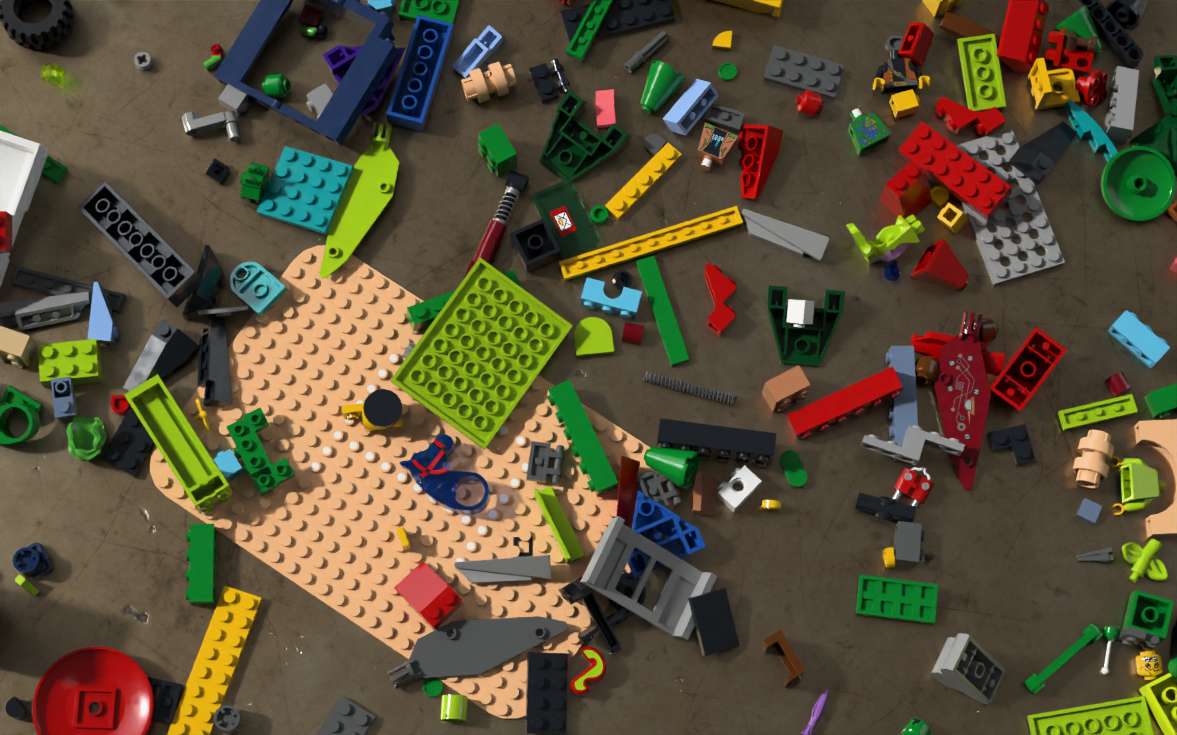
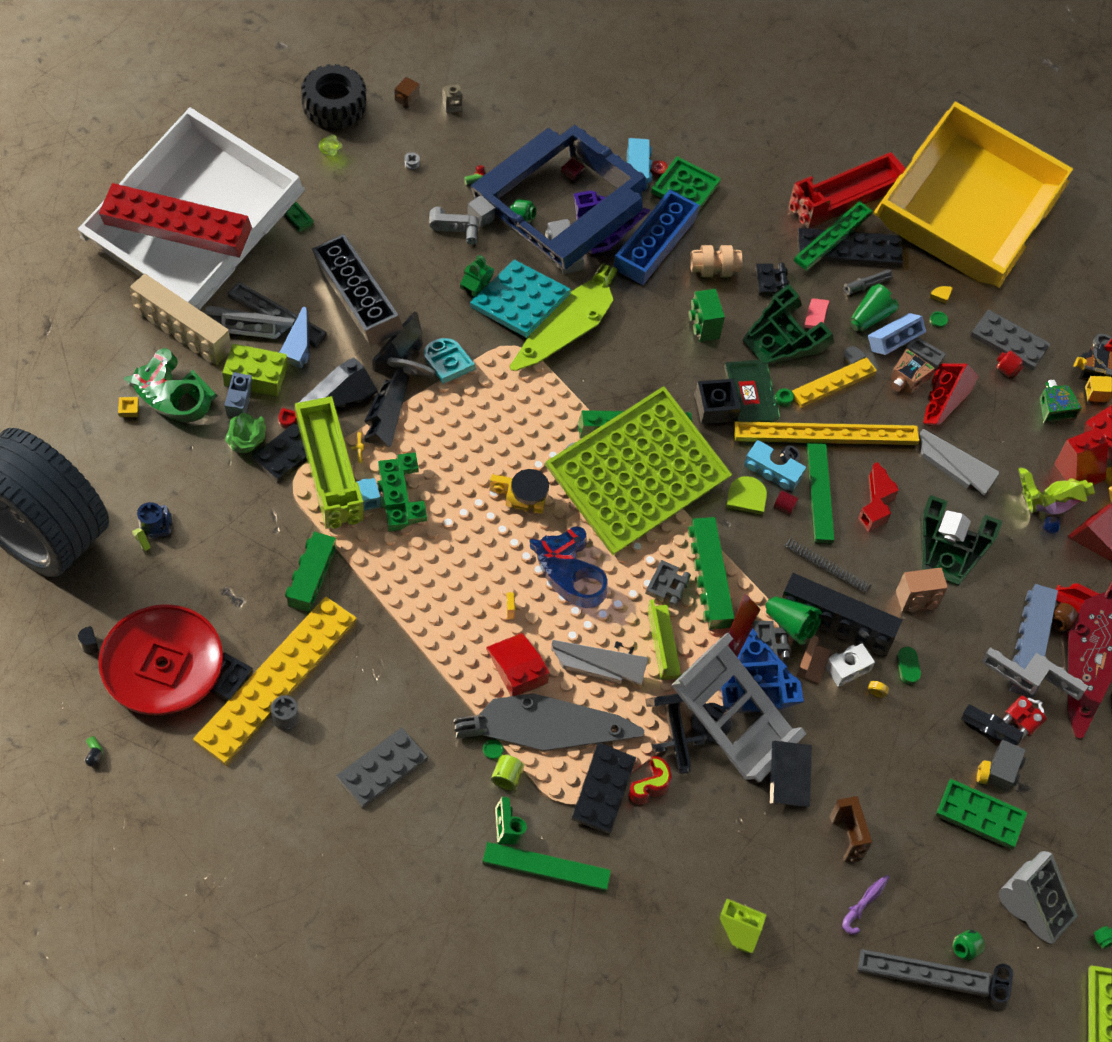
camera: 15 degrees right, 15 degrees down
black tile [204,158,230,184] -> none
arm [299,24,328,38] -> none
light blue slope [452,25,505,78] -> none
piece [465,170,529,277] -> none
red brick [787,366,903,439] -> none

